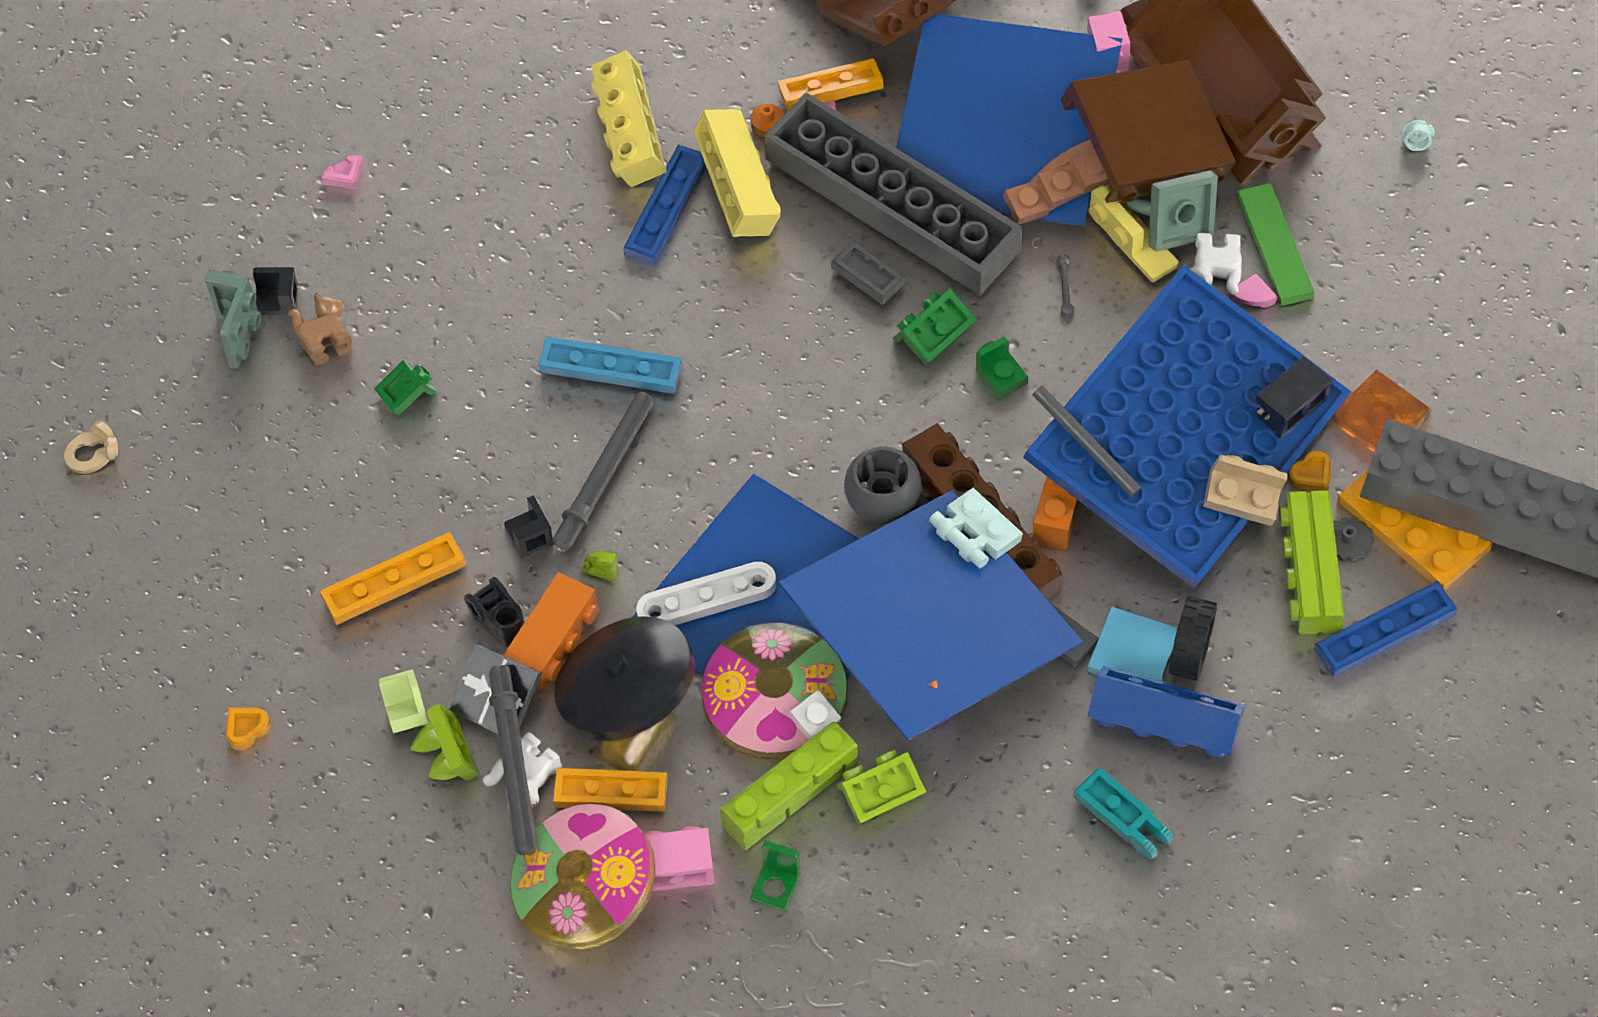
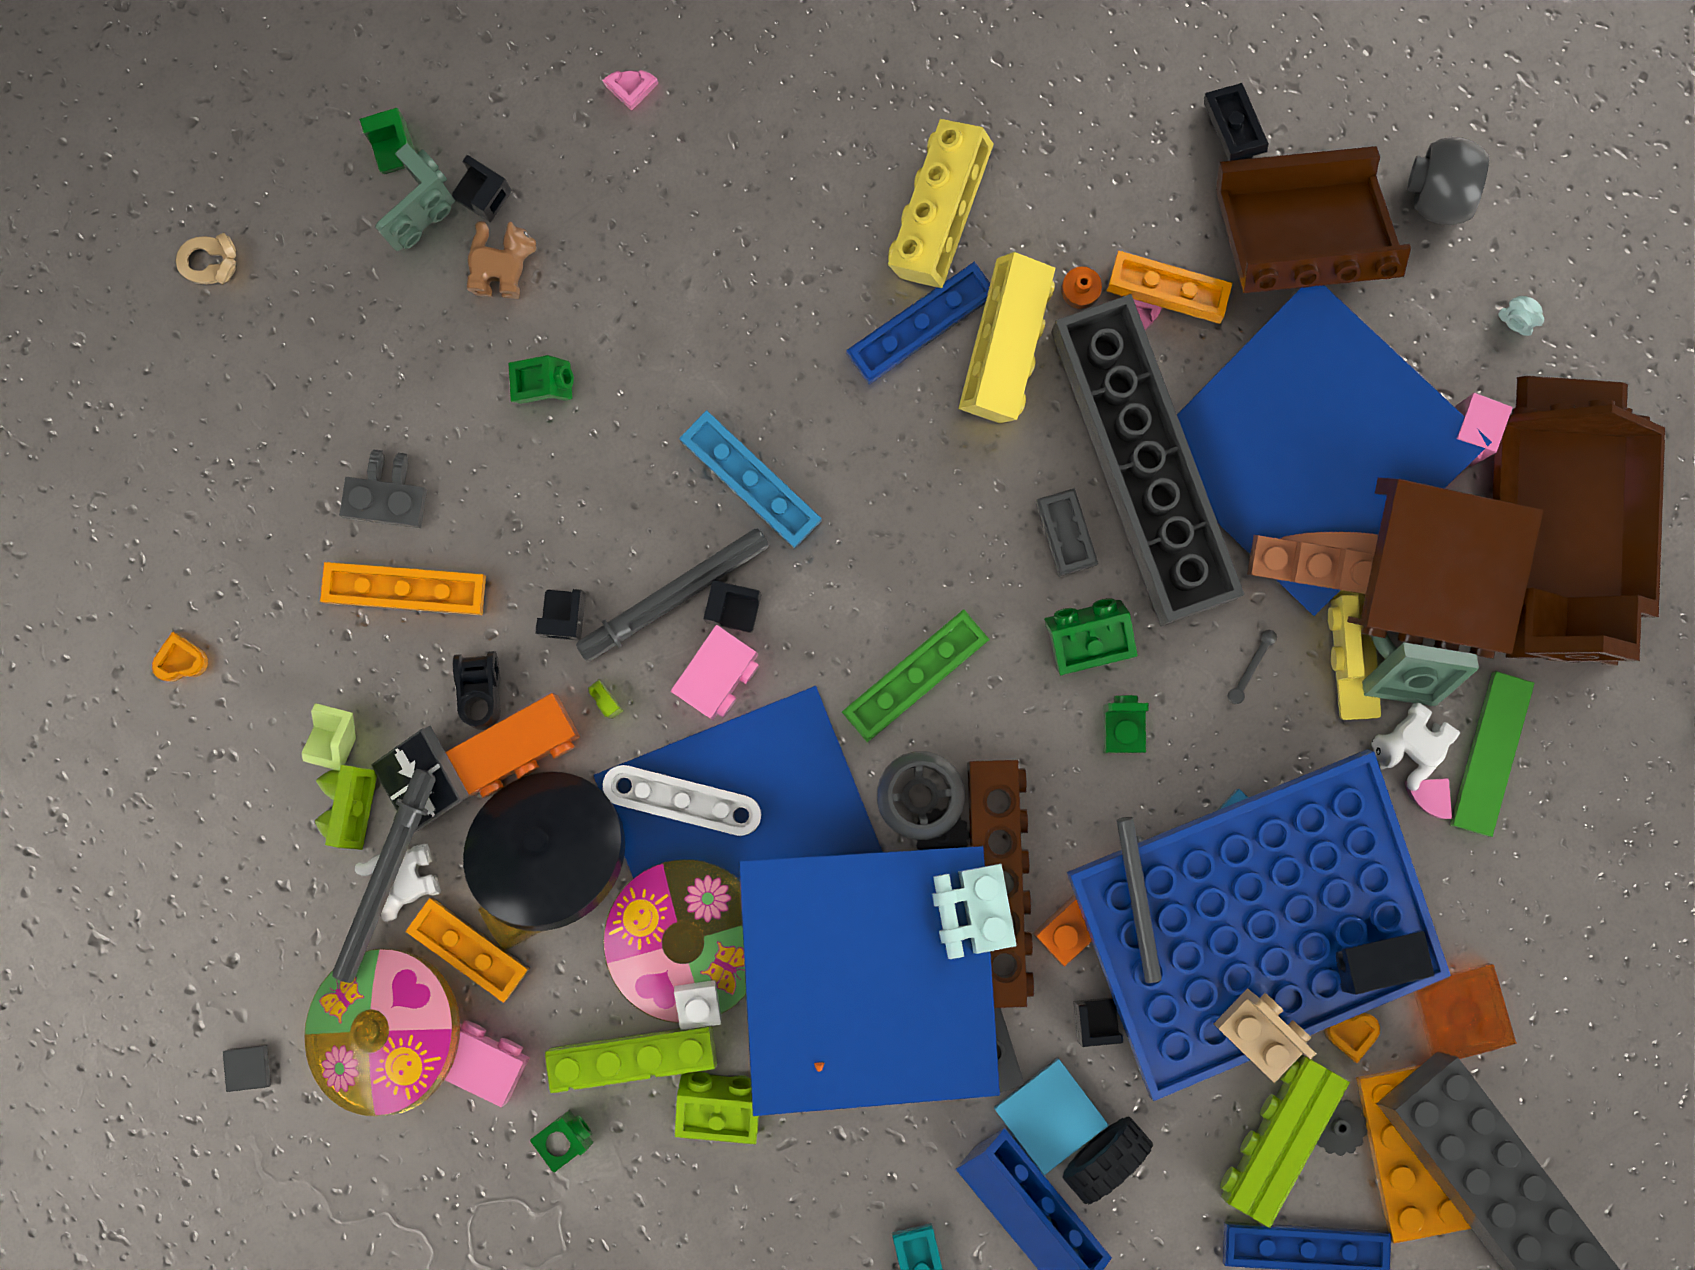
camera: 30 degrees right, 25 degrees up
none -> dark grey tile [223,1045,271,1092]
none -> dark grey hinge [339,449,427,528]
none -> green panel [360,108,415,174]
none -> bright pink brick [670,625,759,720]
none -> black panel [703,580,762,633]
none -> bright green tile [842,609,990,743]
none -> black panel [1073,997,1123,1047]

